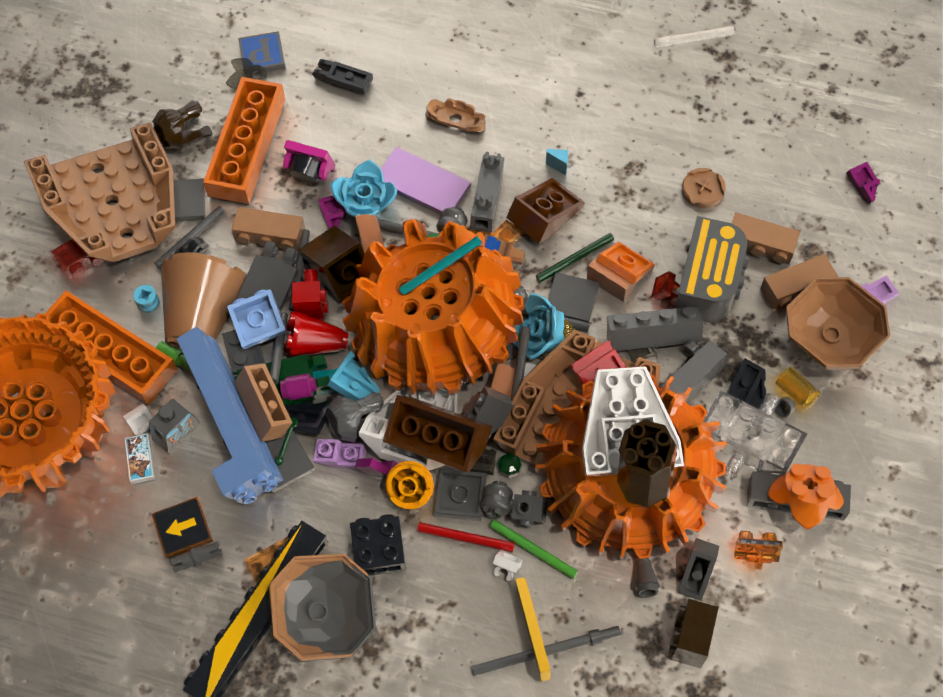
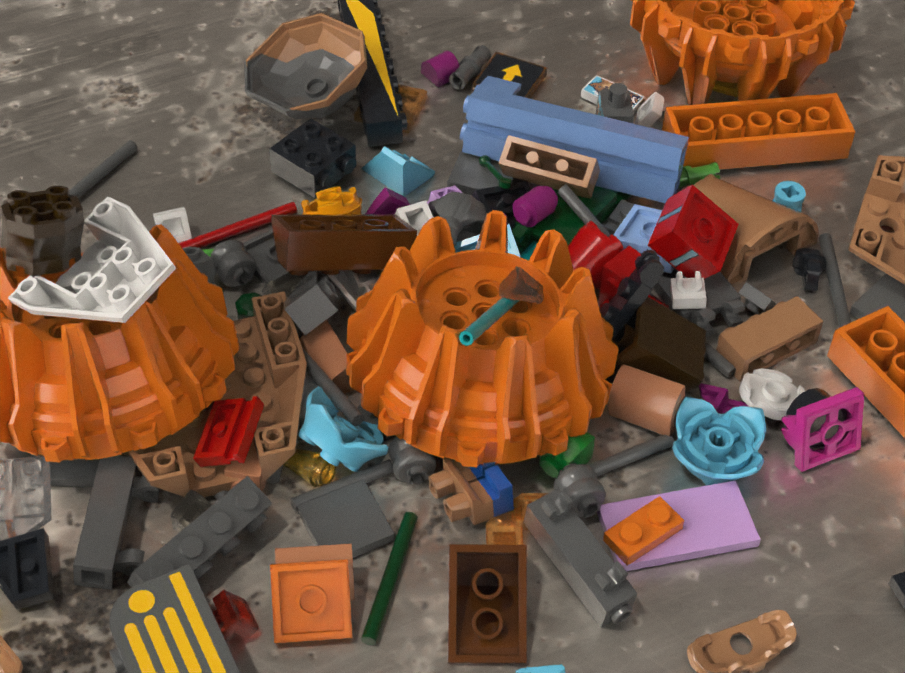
camera: 135 degrees right, 15 degrees down
yellow tile [515,577,551,682] -> none
none -> medium azure slope [361,146,436,197]
none -> magenta brick [421,51,460,87]
none -> clear smoke slope [499,266,544,304]
none -> black hinge [600,249,664,341]
none -> orange plate [603,496,685,566]
none -> red container [648,184,739,279]
none -> white tile [670,271,707,309]
none -> dark grey plate [738,282,776,315]
none -> white tile [739,368,805,421]

